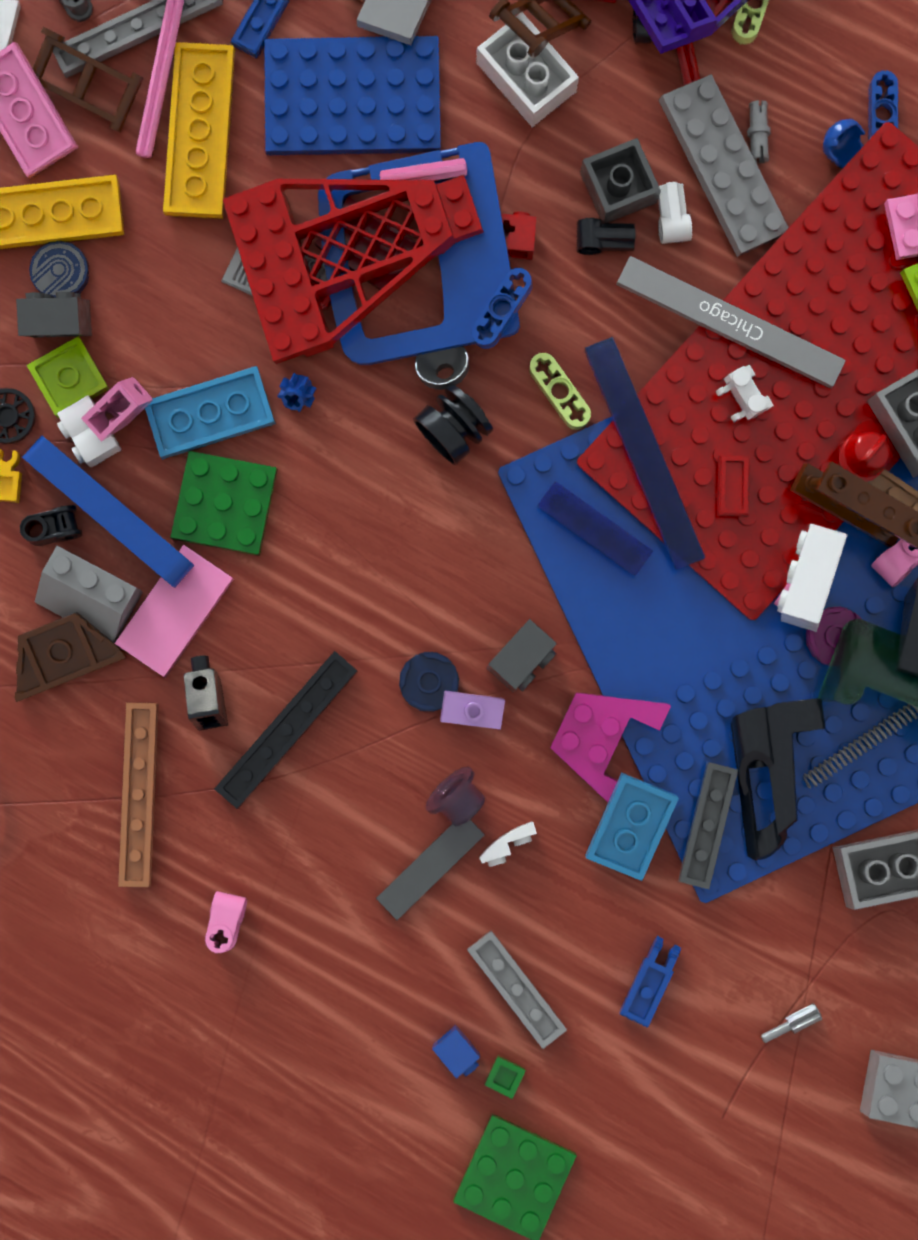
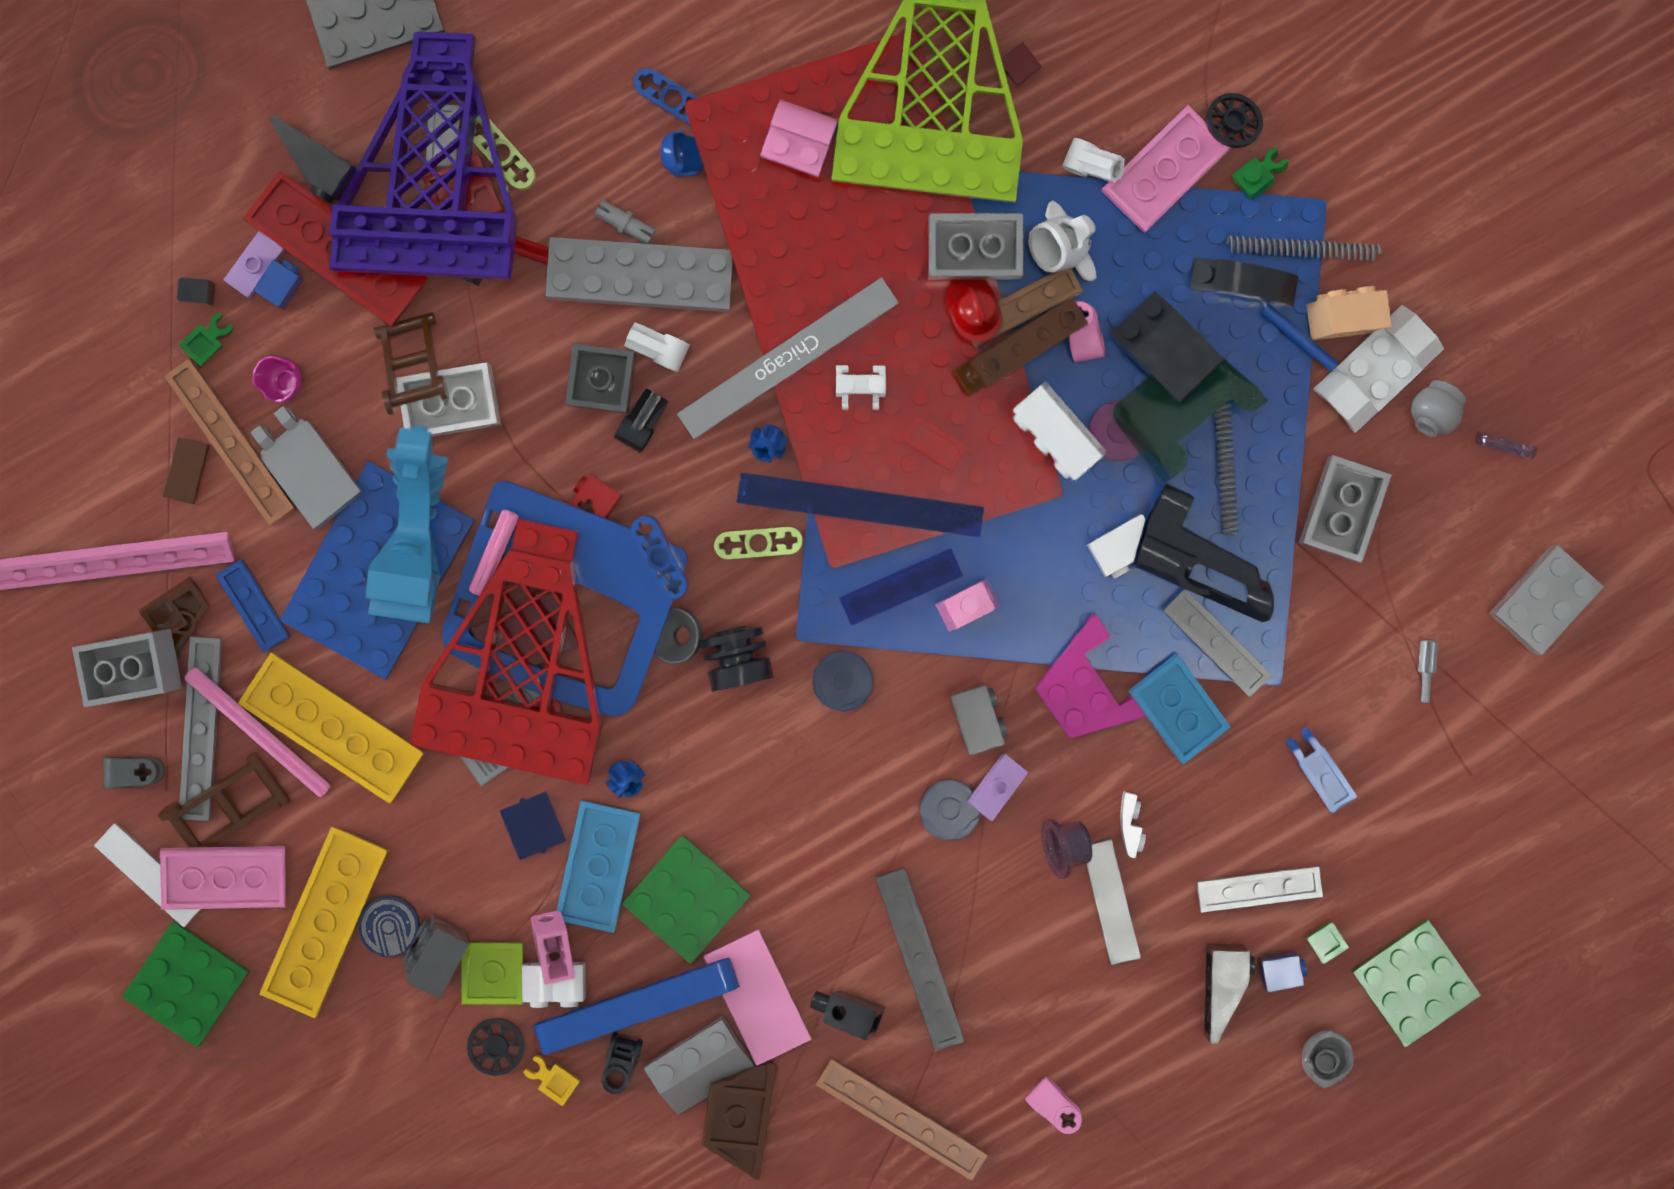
camera: 55 degrees left, 5 degrees up
none -> dark azure piece [366,425,448,624]
none -> clear blue piece [500,792,566,860]
none -> blue gear [748,424,788,463]
none -> dark blue tile [812,650,873,712]
none -> bright pink torso [935,578,1000,631]
none -> white slope [1087,514,1145,579]
none -> slope [1204,944,1255,1044]
none -> light grey hair [1302,1030,1354,1088]

